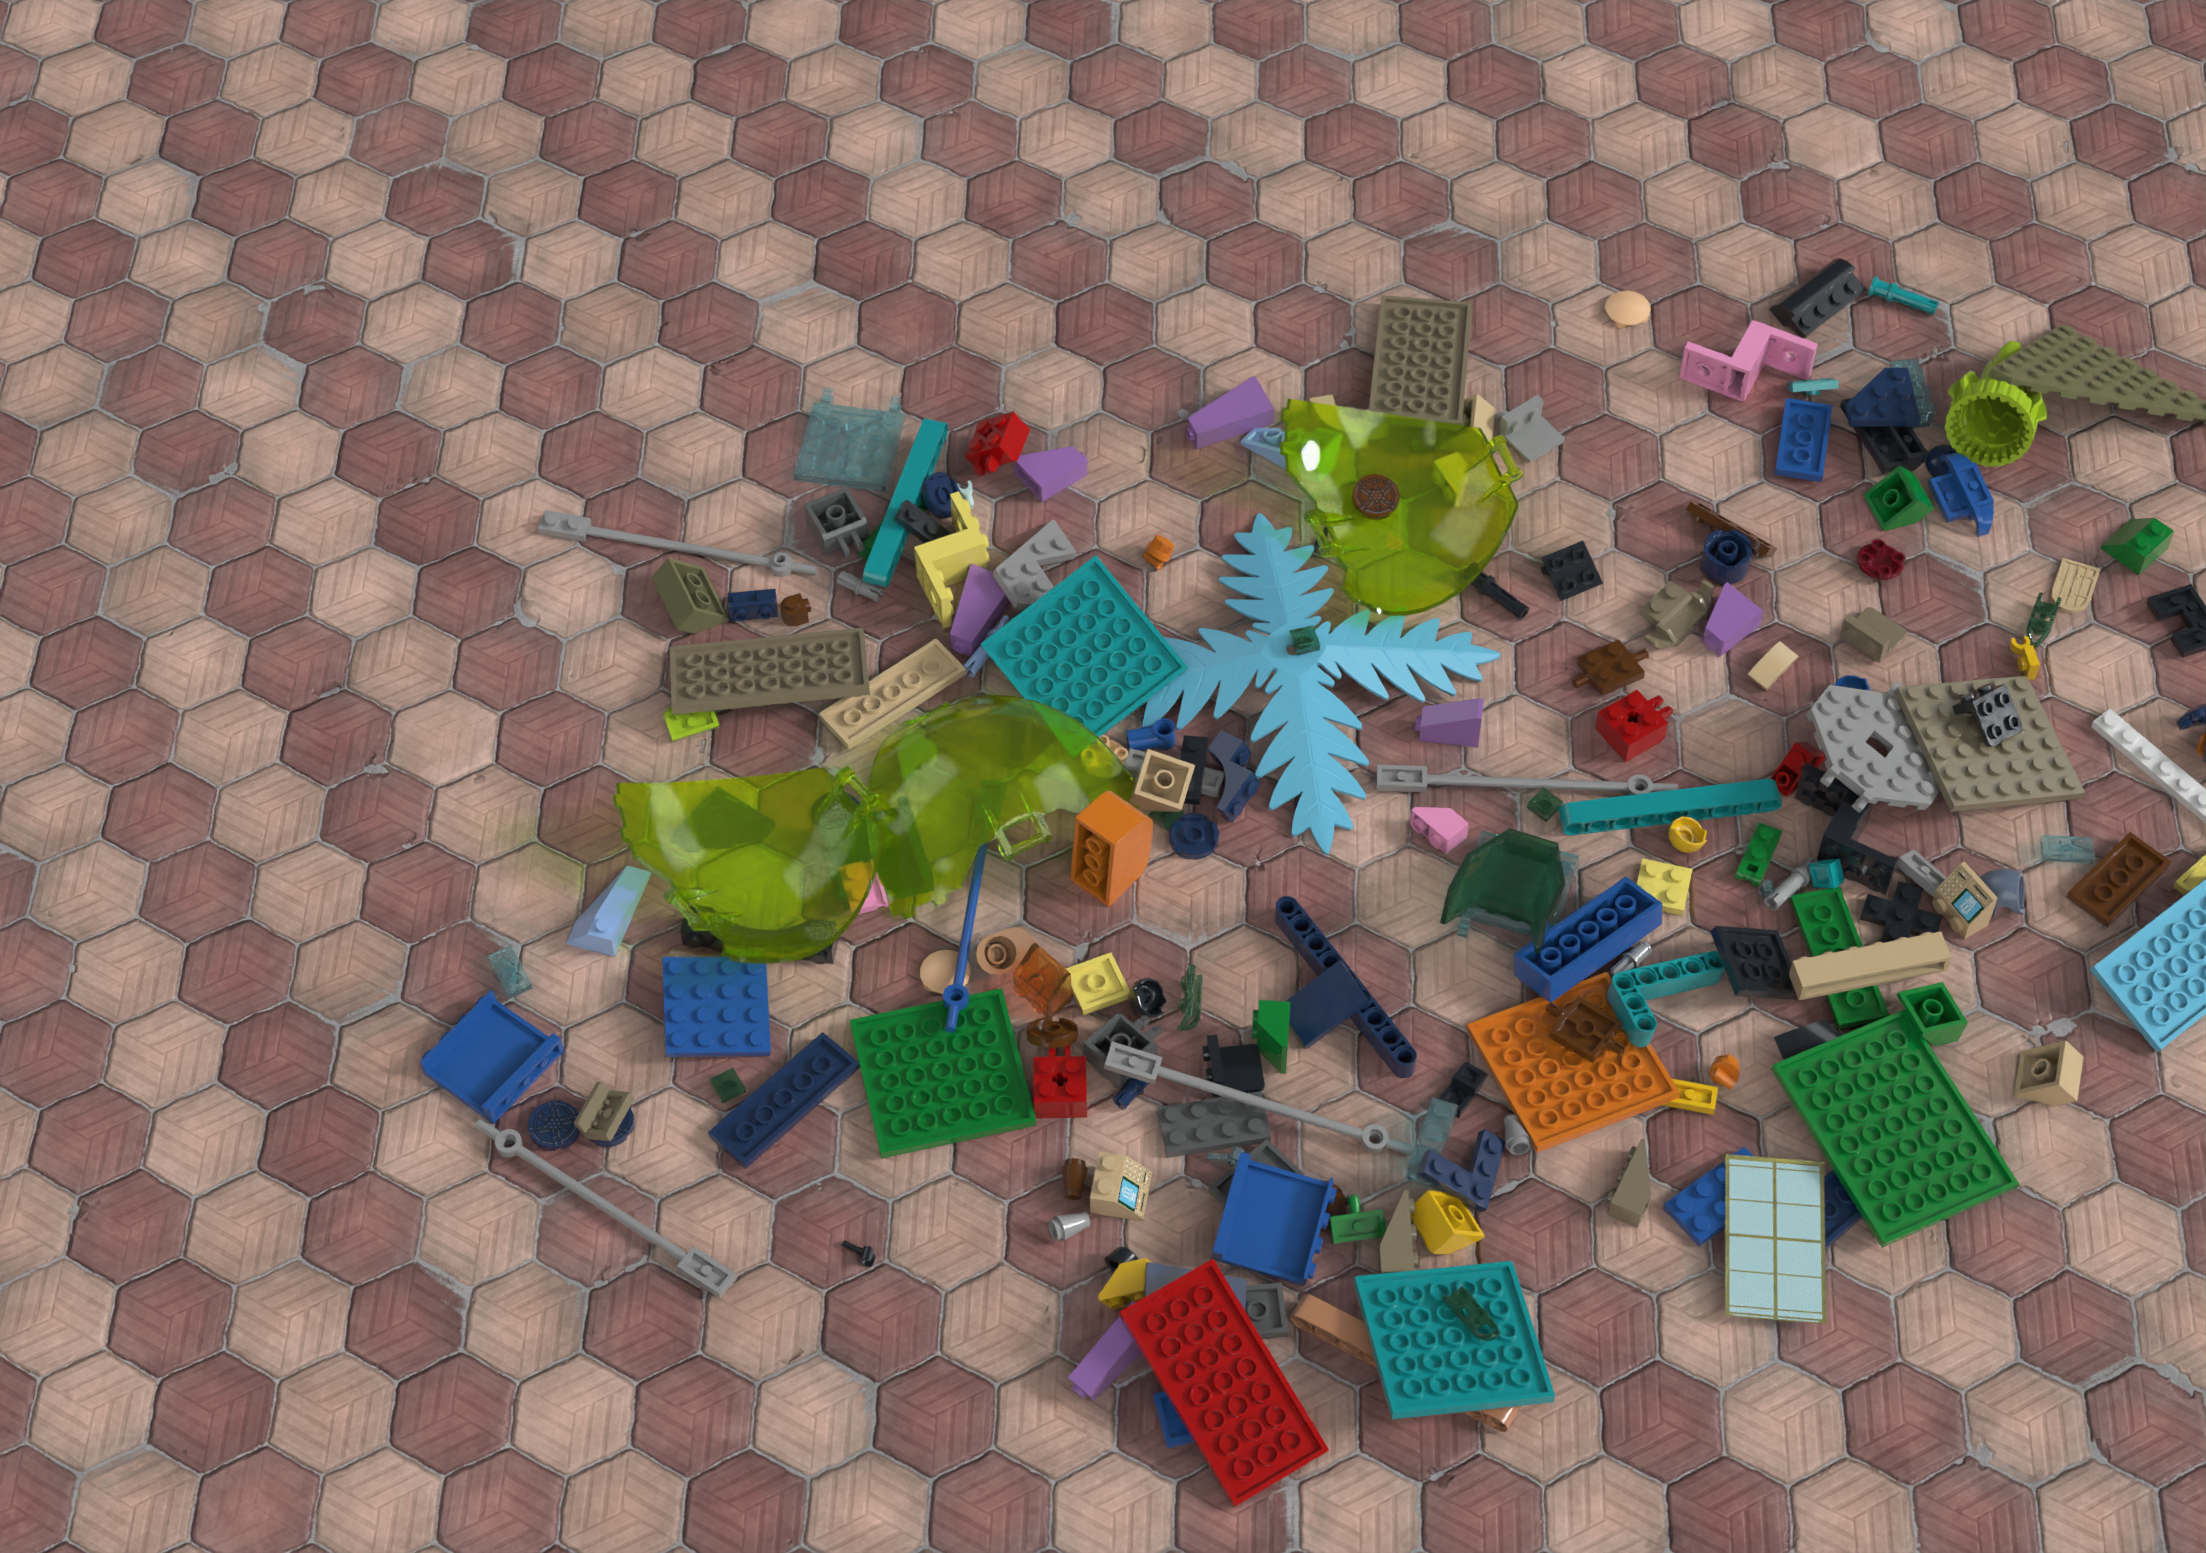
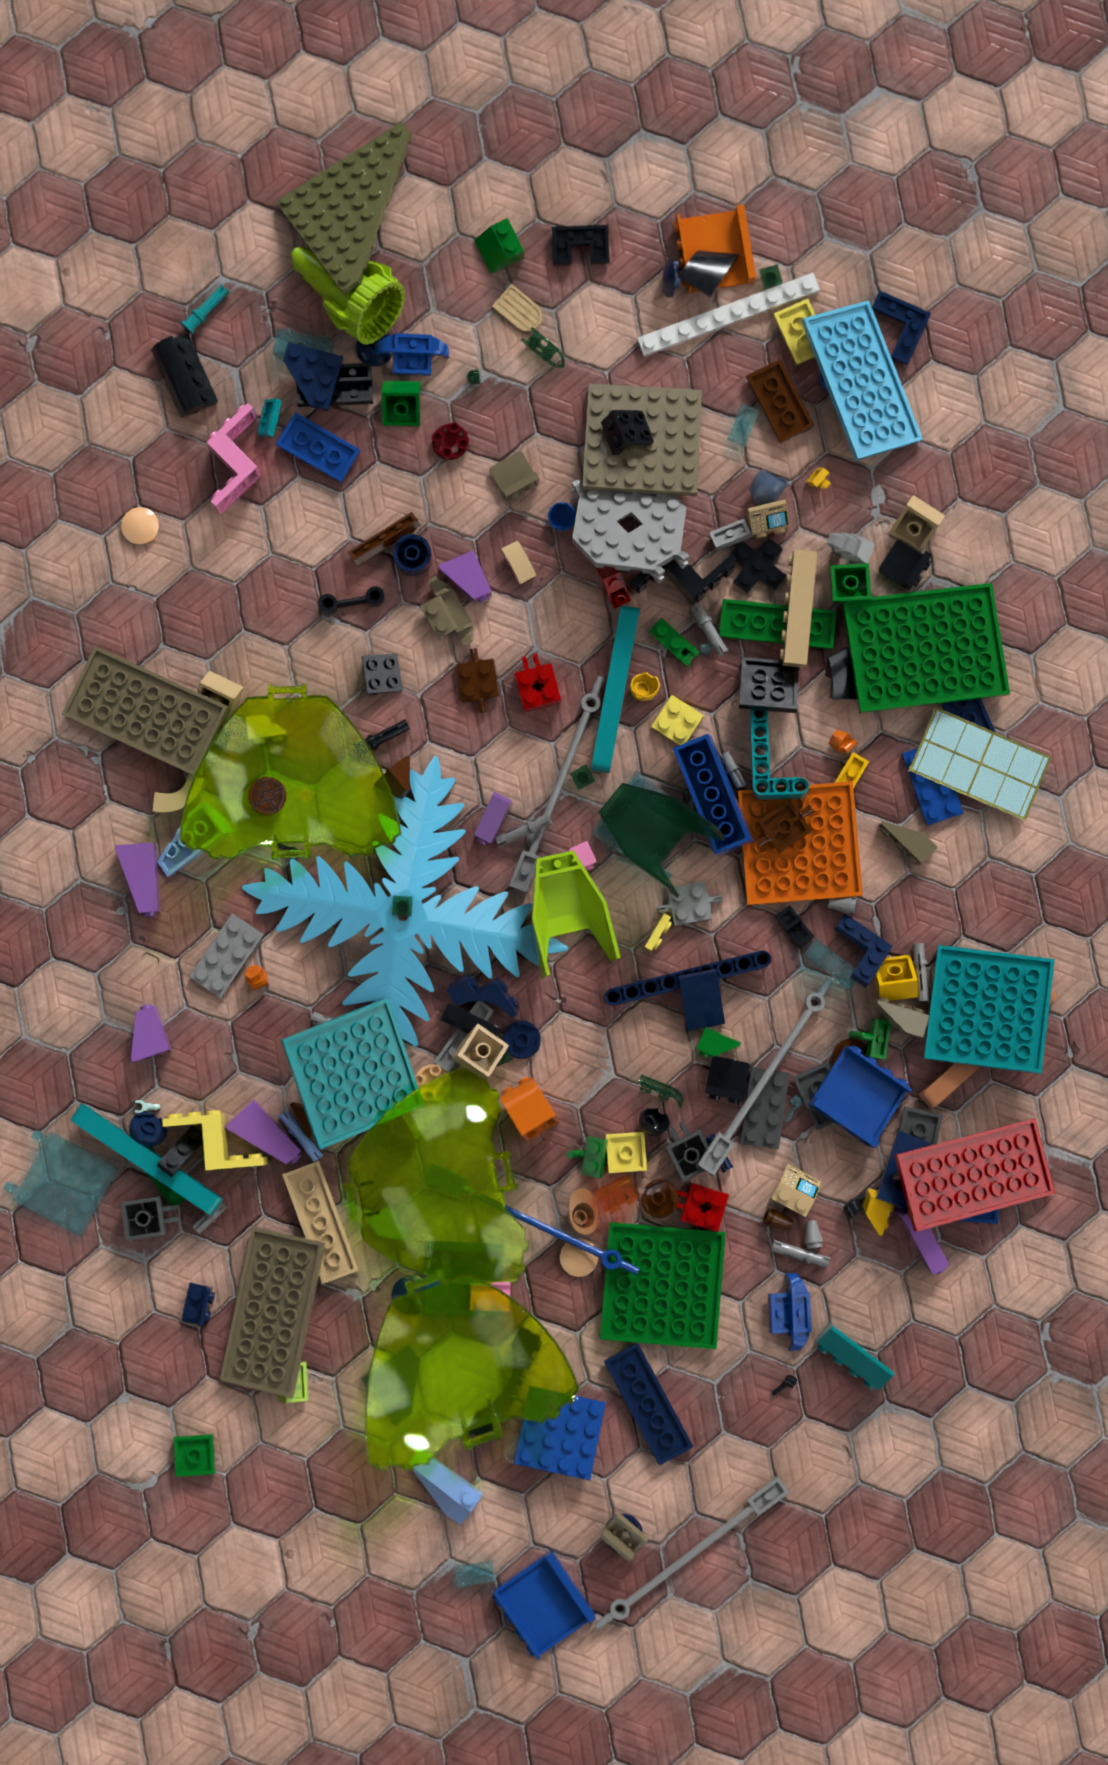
camera: 70 degrees left, 30 degrees up
dark blue tile [528,1101,580,1151] -> none
light grey bar [538,510,817,577] -> none
olive slope [651,558,729,634] -> none
clear green plate [710,1068,746,1104] -> none
reddish brown plate [780,593,811,626] -> none
red hinge [965,411,1030,477] -> none
light grey wing [993,520,1077,611] -> none
blue piece [1126,718,1176,751] -> none
clear green piece [1442,1286,1501,1341] -> none
light grey bracket [1499,395,1565,463] -> none
teal slope [1808,859,1844,889] -> none
yellow plate [2010,636,2040,680] -> none
none -> green plate [174,1434,216,1477]
none -> light grey plate [189,913,264,999]
none -> black piece [318,586,385,615]
none -> reddish brown slope [374,756,410,798]
none -> clear green hinge [467,369,481,385]
none -> light grey pin [495,813,552,848]
none -> lime windscreen [532,850,621,979]
none -> green plate [566,1136,608,1178]
none -> light yellow plate [644,913,672,952]
none -> light grey plate [657,881,722,927]
none -> blue plate [768,1273,812,1351]
none -> light grey pin [771,1240,830,1269]
none -> yellow tile [806,468,831,489]
none -> teal slope [815,1322,895,1390]
none -> light grey connector [826,532,875,564]
none -> black bracket [878,540,932,591]
none -> light grey pin [912,943,929,1002]

